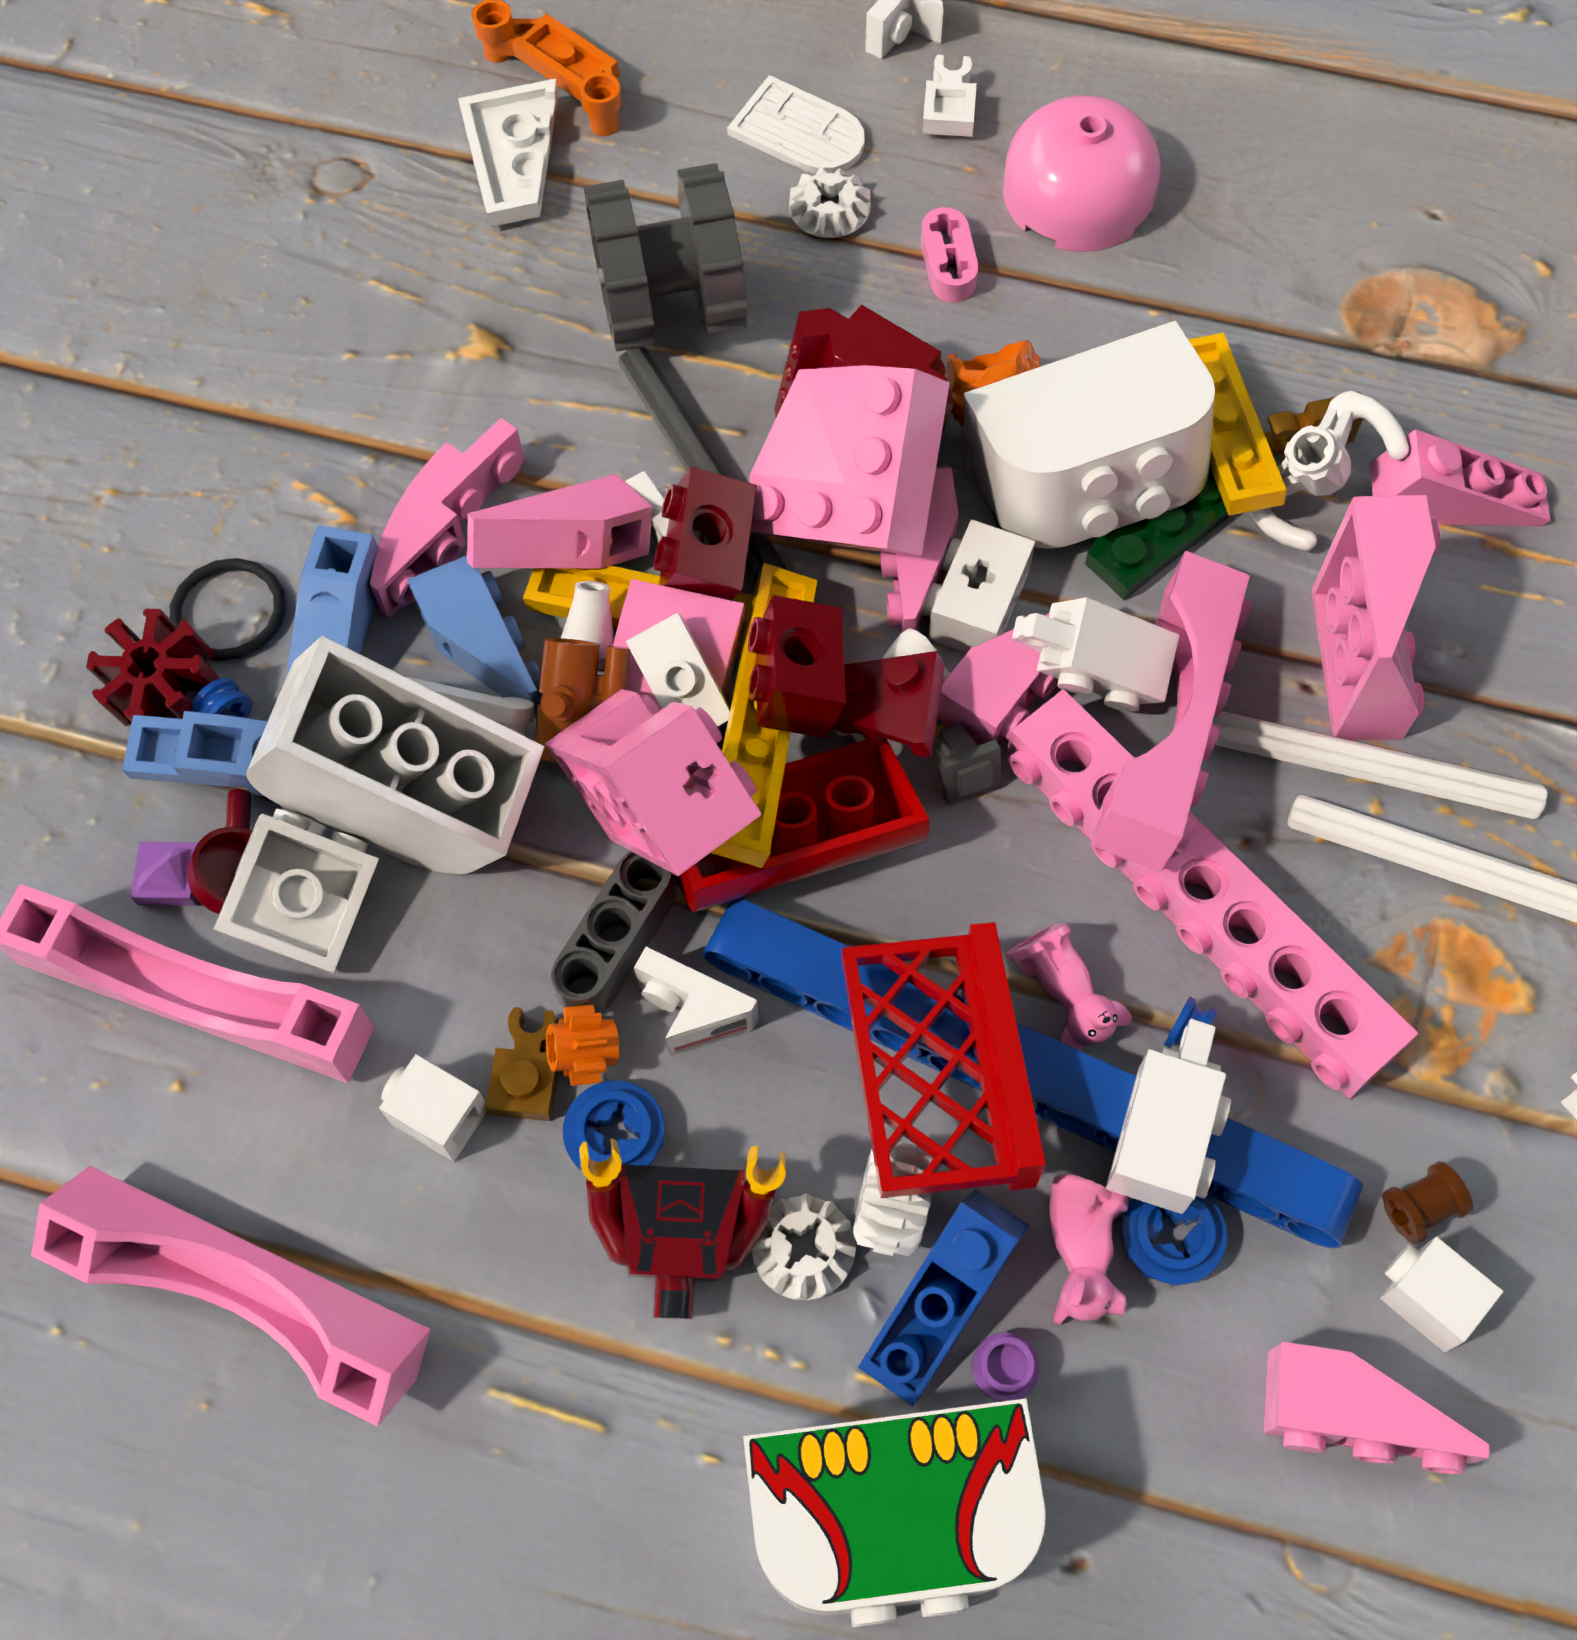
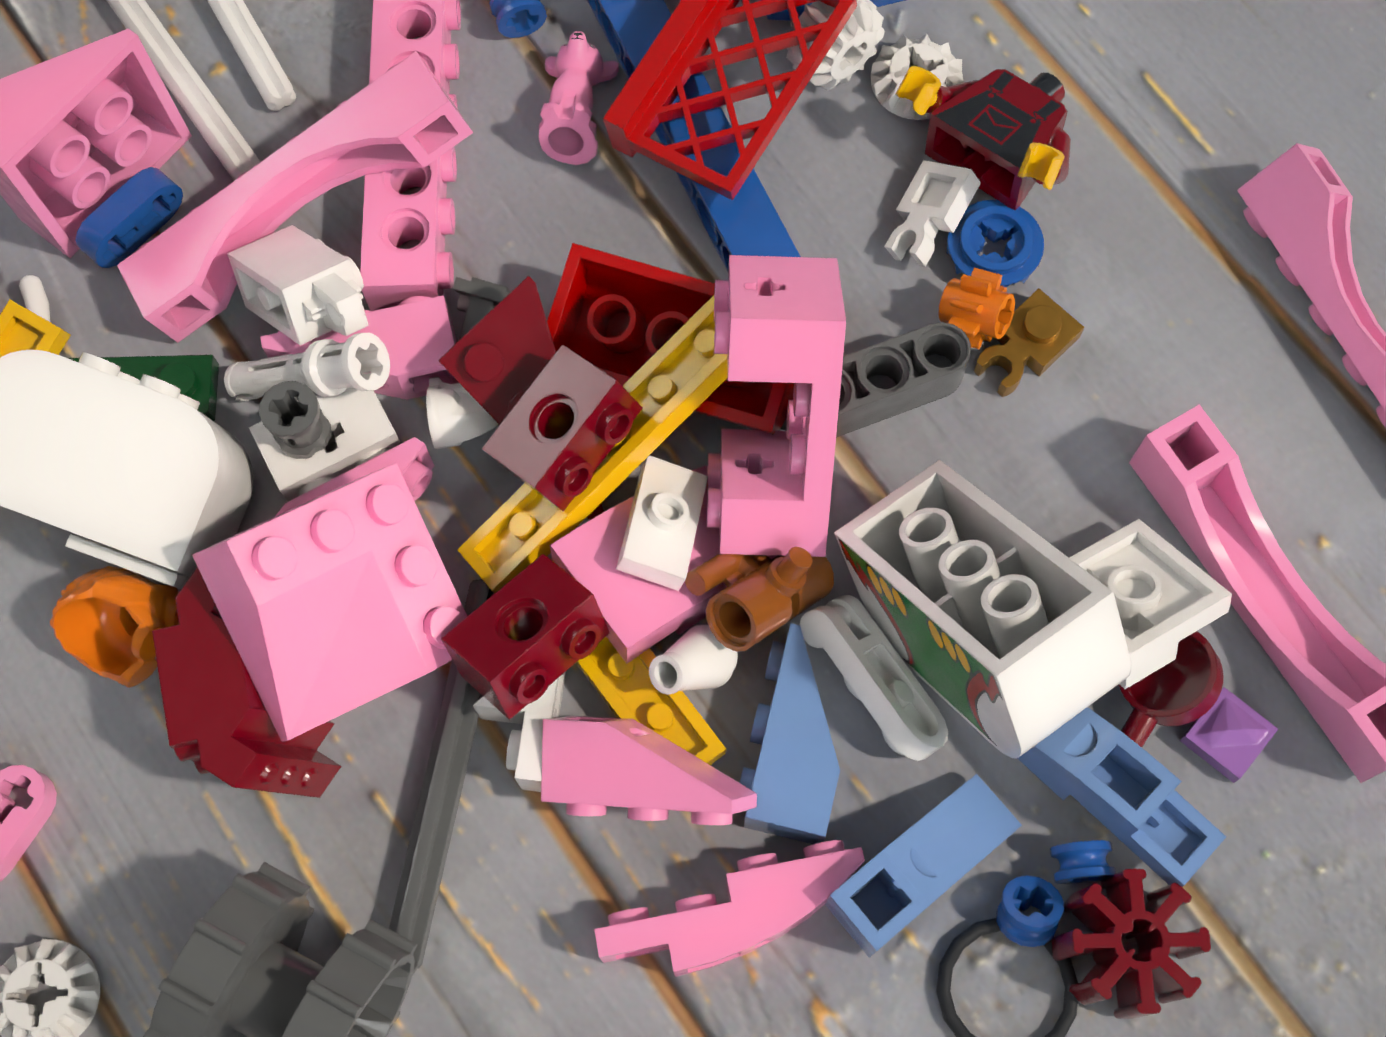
camera: 140 degrees left, 5 degrees up
white brick [379,1054,487,1162] -> none
white slope [634,947,759,1055] -> none
none -> blue beam [75,167,183,268]
none -> white pin [224,333,390,402]
none -> dark grey bush [259,381,331,459]
none -> white plate [884,160,981,267]
none -> blue bush [996,875,1064,947]

